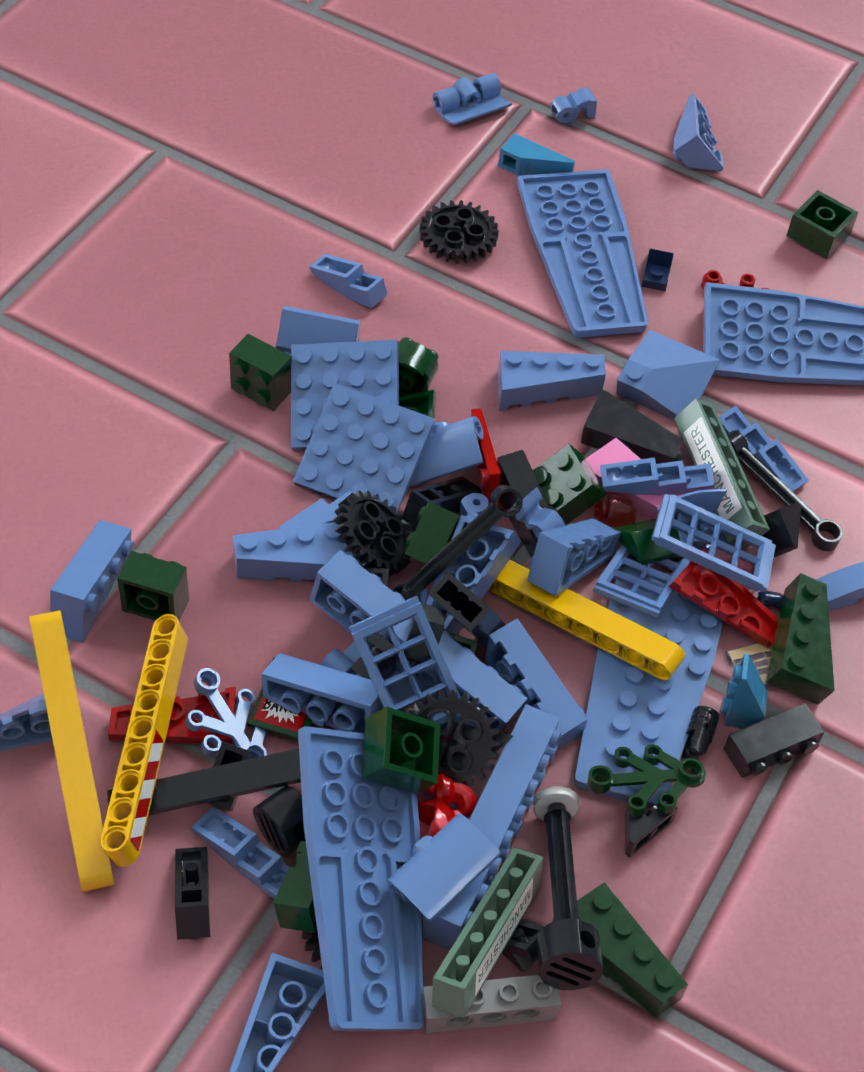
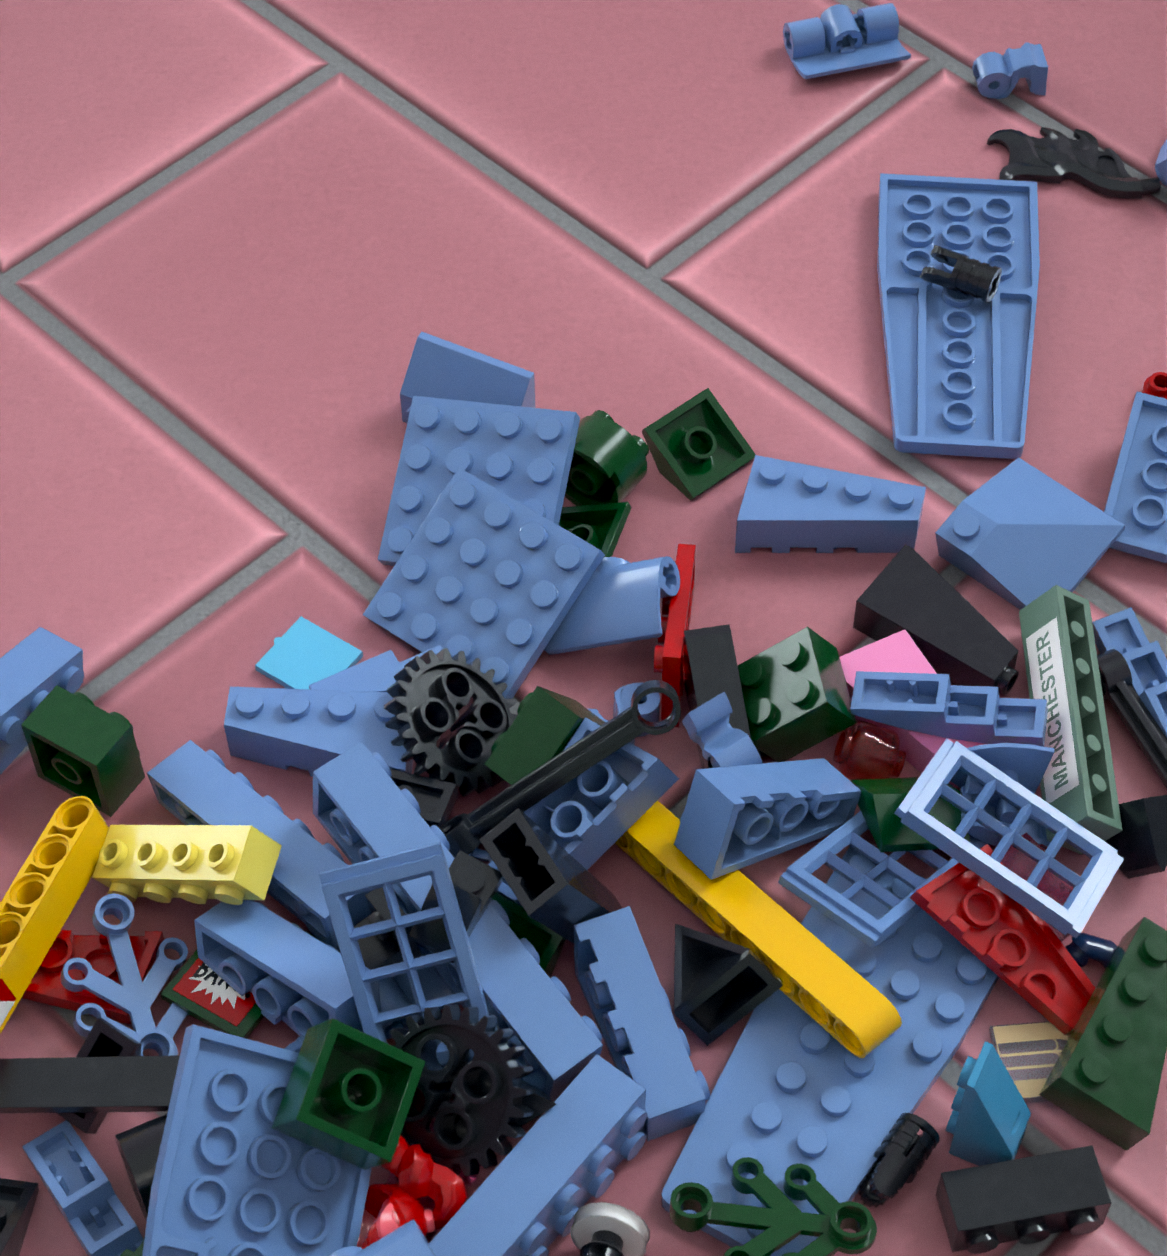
camera: 20 degrees right, 0 degrees up
dark green brick [229,334,292,411] -> none
medium blue slope [309,254,387,308] -> none
black slope [403,476,482,530] -> none
black gear [419,200,499,264] -> none
dark azure slope [498,133,575,176] -> none
dark blue slope [641,248,674,291] -> none
none -> light yellow brick [92,825,282,905]
none -> medium blue brick [147,740,372,949]
none -> medium azure piece [255,616,363,689]
none -> dark green slope [641,388,756,501]
none -> black slope [674,923,783,1046]
none -> black hinge [920,245,1002,303]
none -> black piece [987,127,1161,199]

